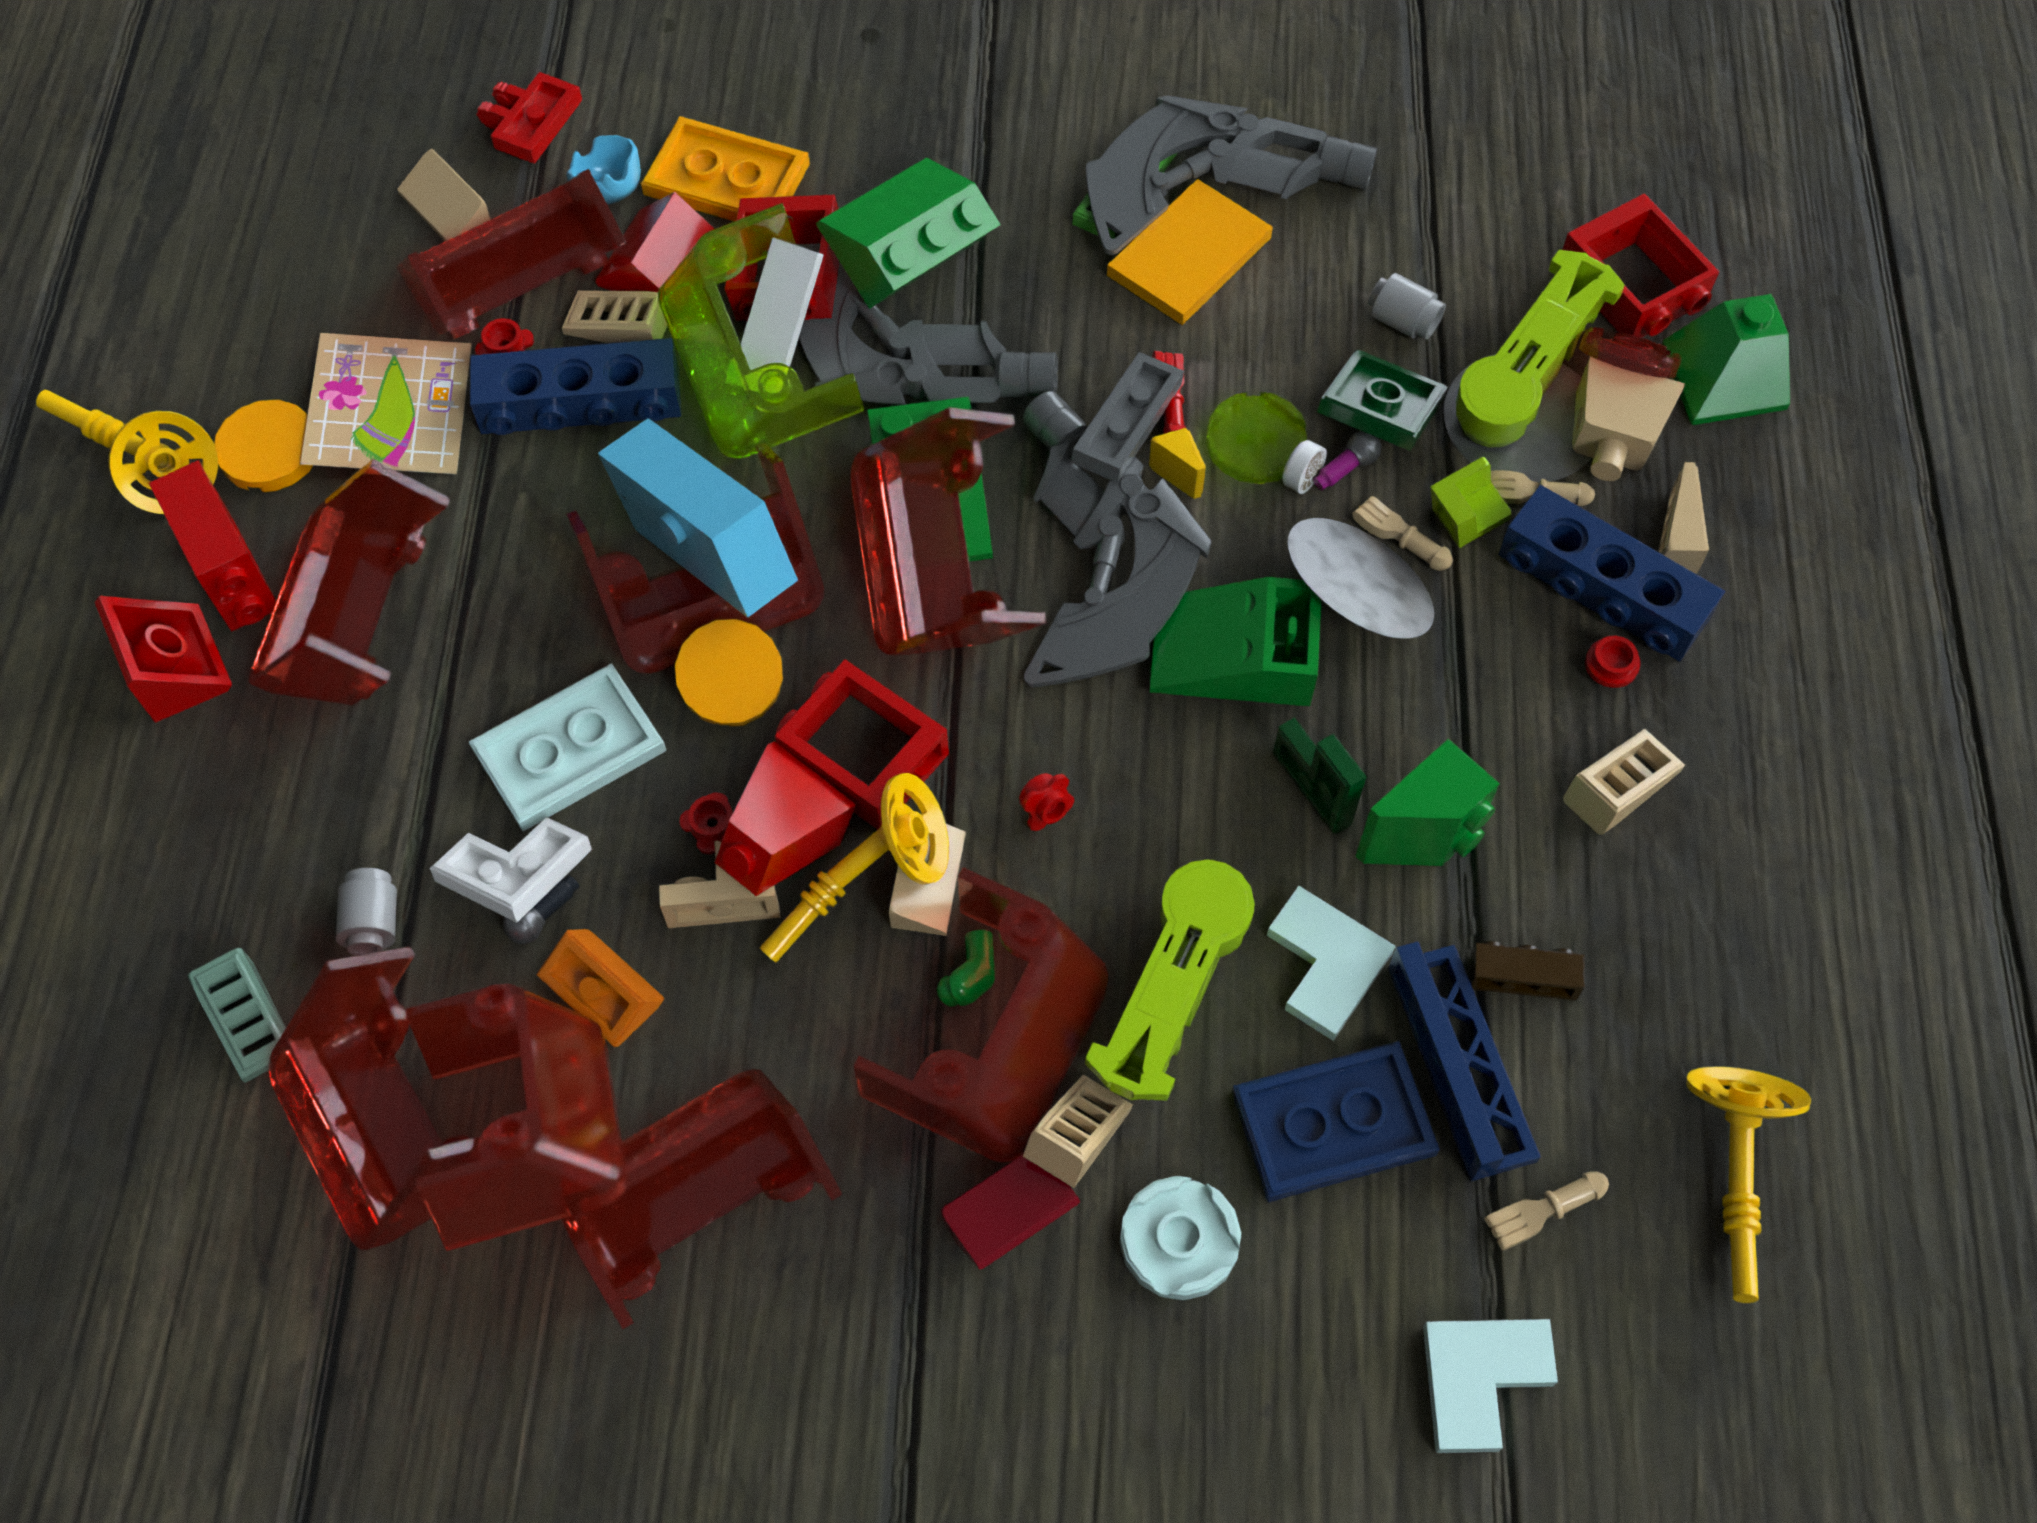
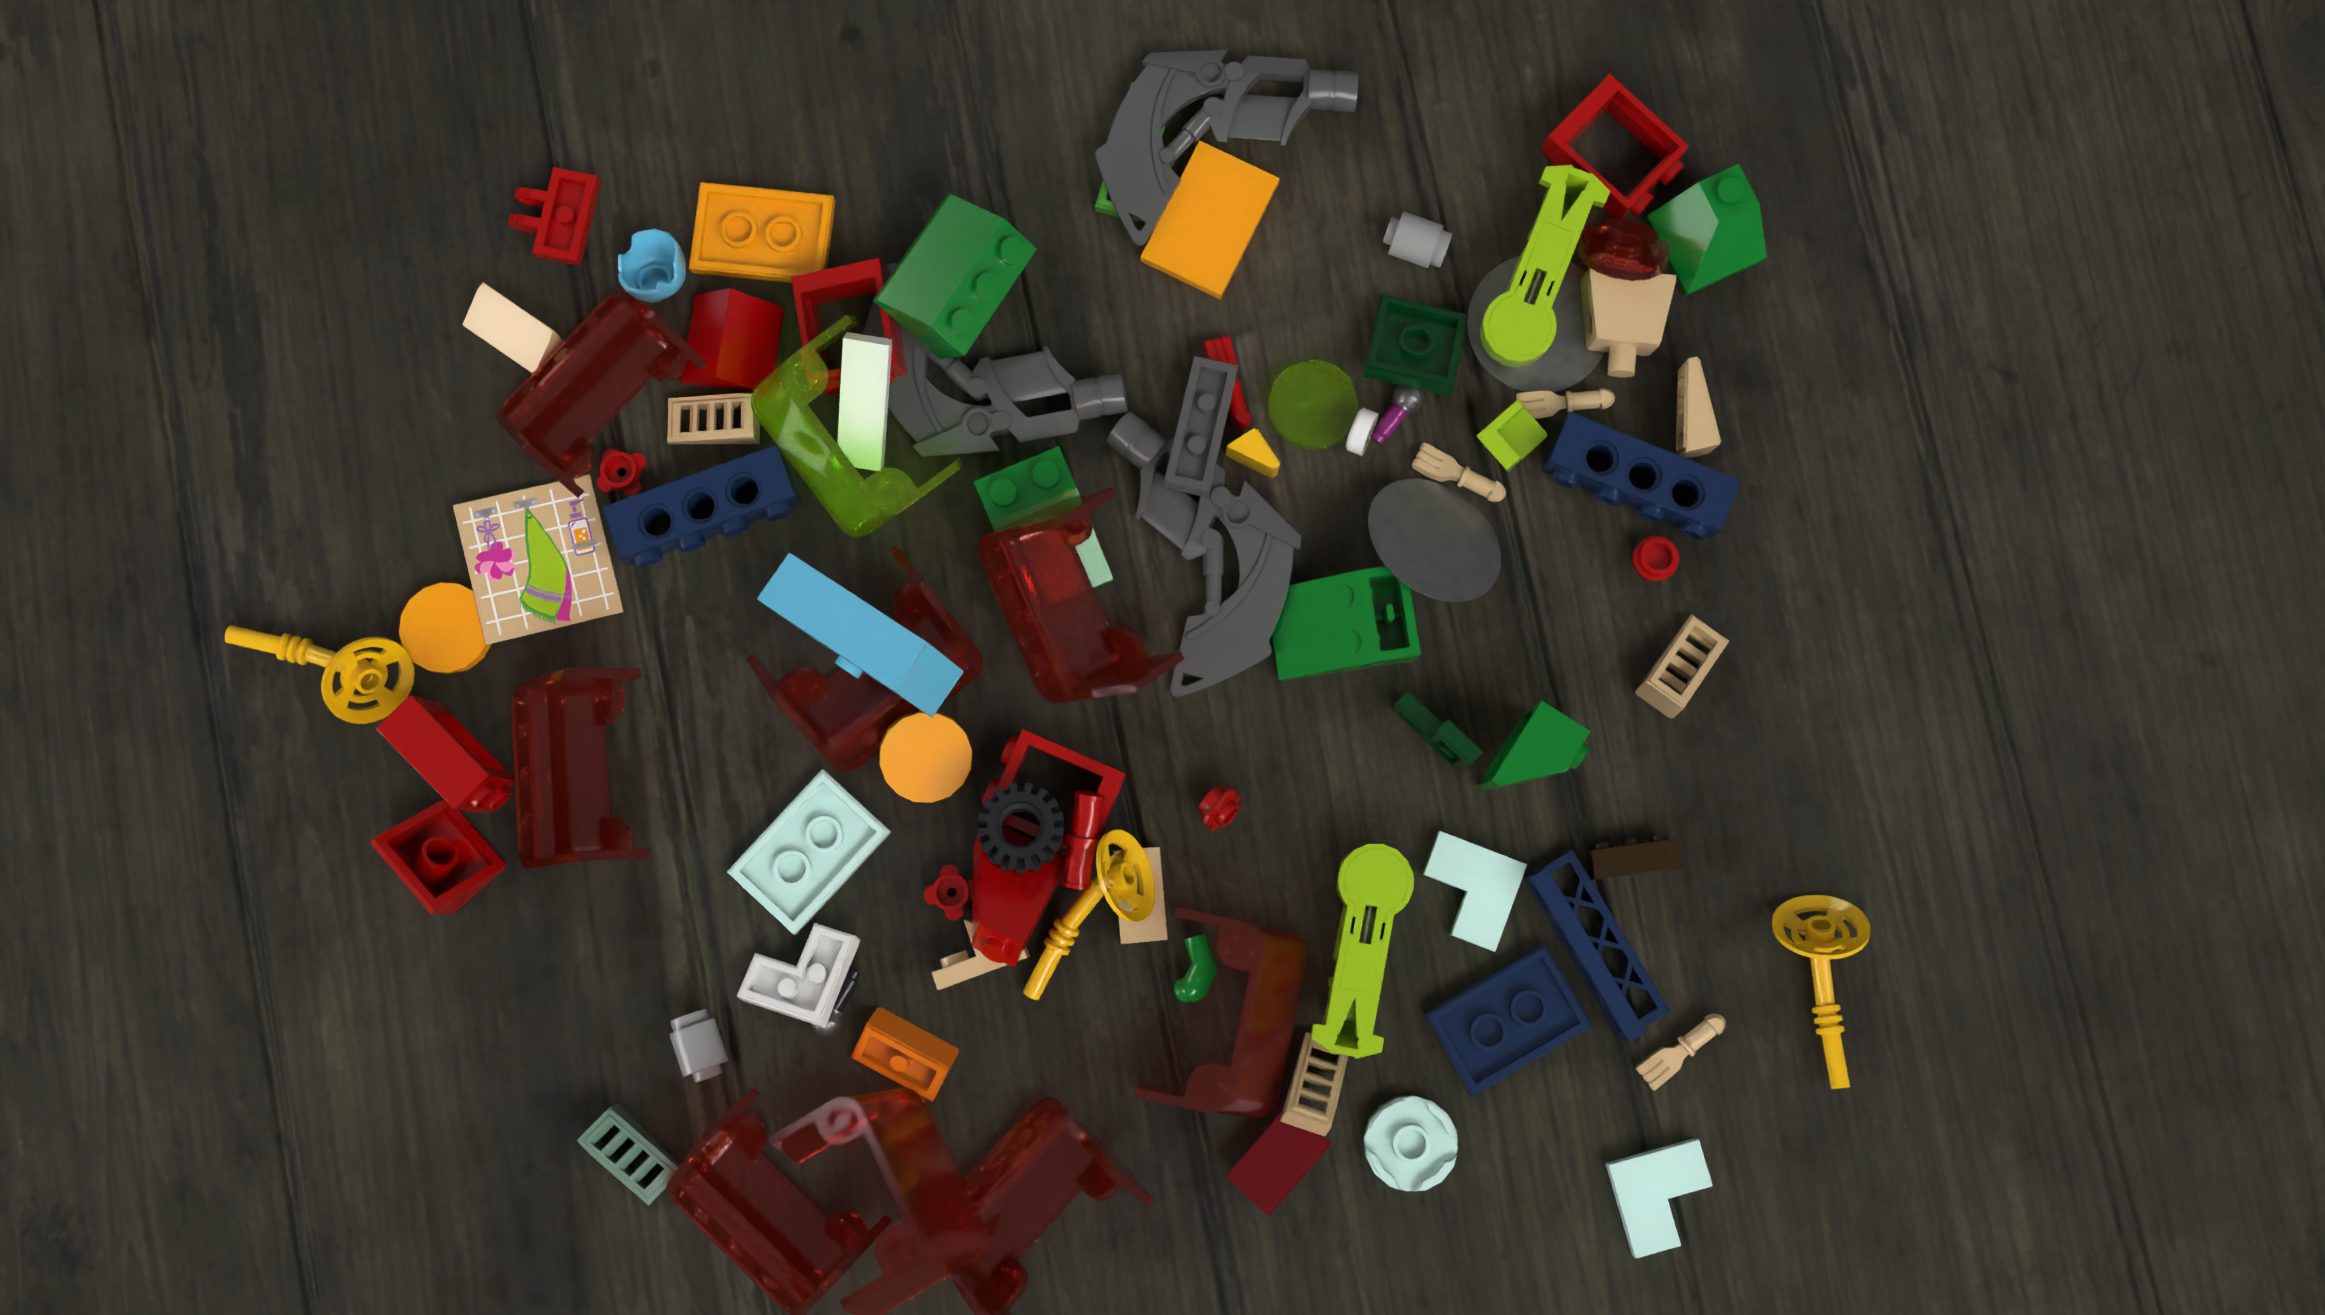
camera: 15 degrees left, 20 degrees up
none -> black tyre [977,782,1064,874]
none -> red pin [1061,790,1105,890]

